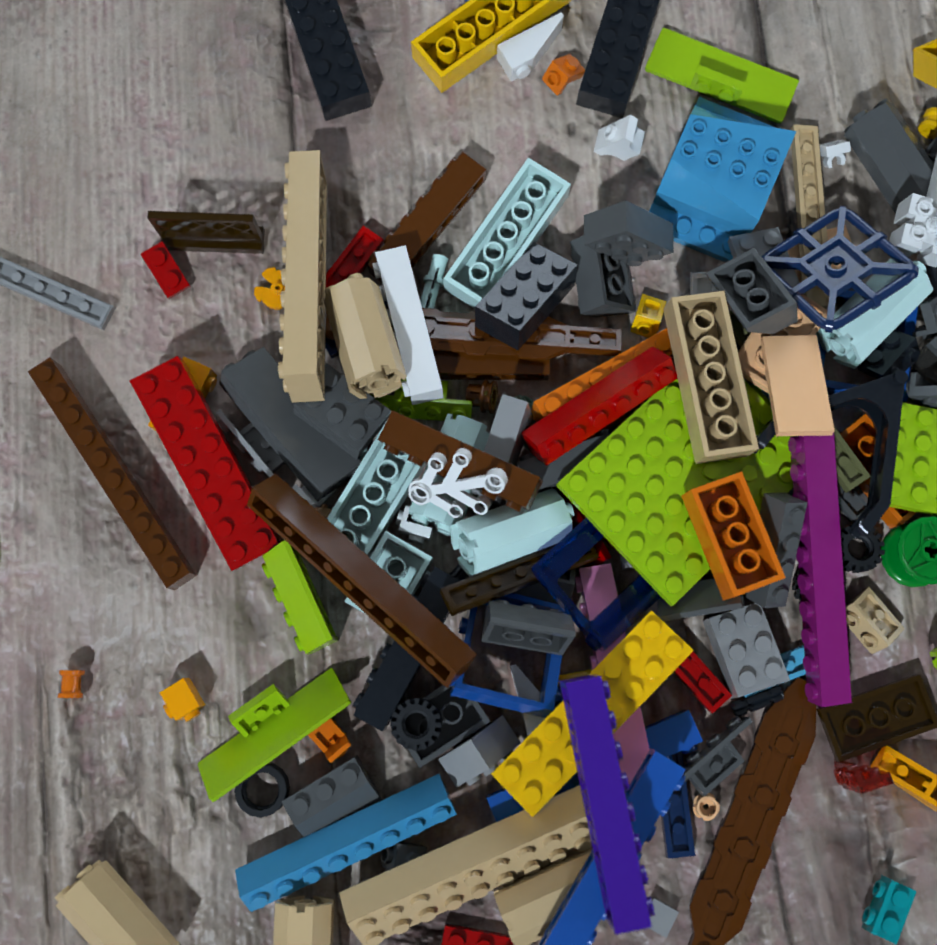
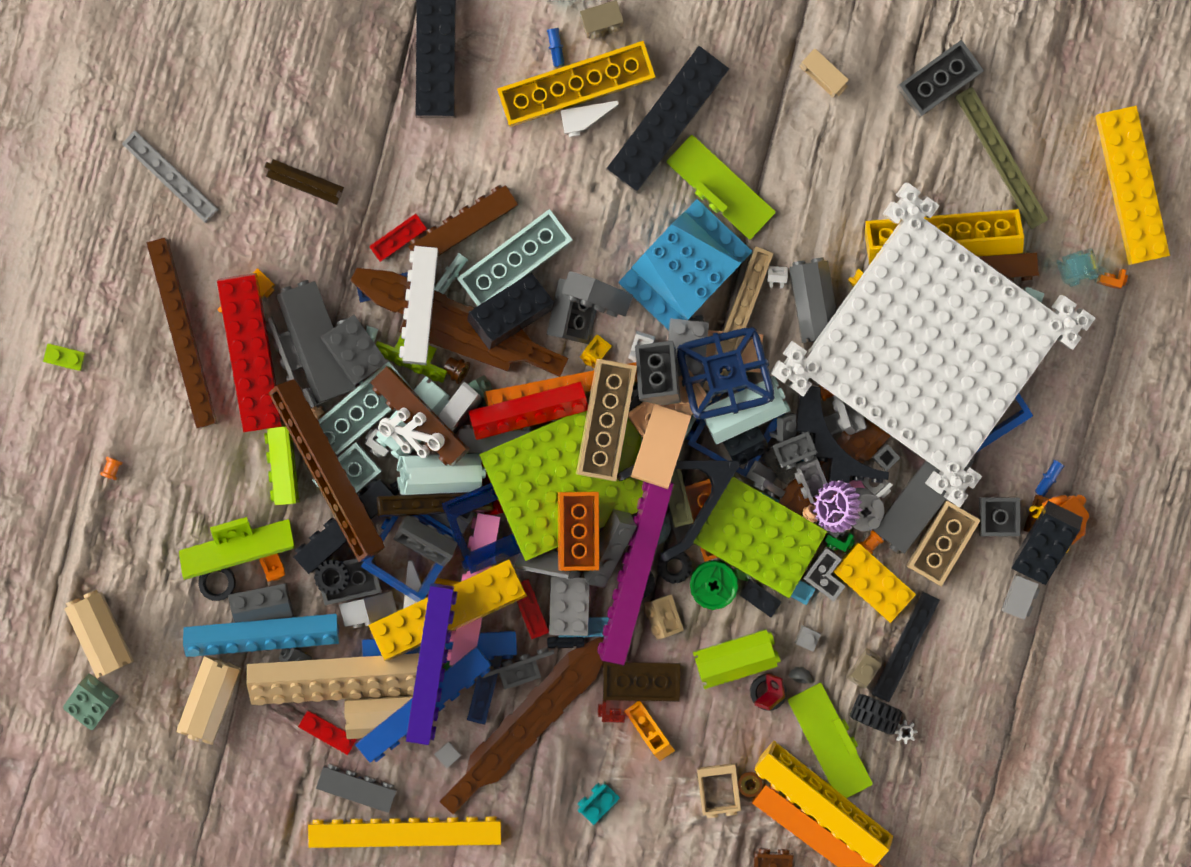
camera: 15 degrees right, 10 degrees up
red plate [140,241,191,299] -> none
light orange brick [160,678,206,722] -> none
light orange piece [254,267,285,310] -> none
tan brick [278,150,327,403] -> none
tan brick [324,273,407,399] -> none
orange bracket [542,54,585,95] -> none
white brick [594,115,645,161] -> none
light nougat plate [693,793,720,821] -> none

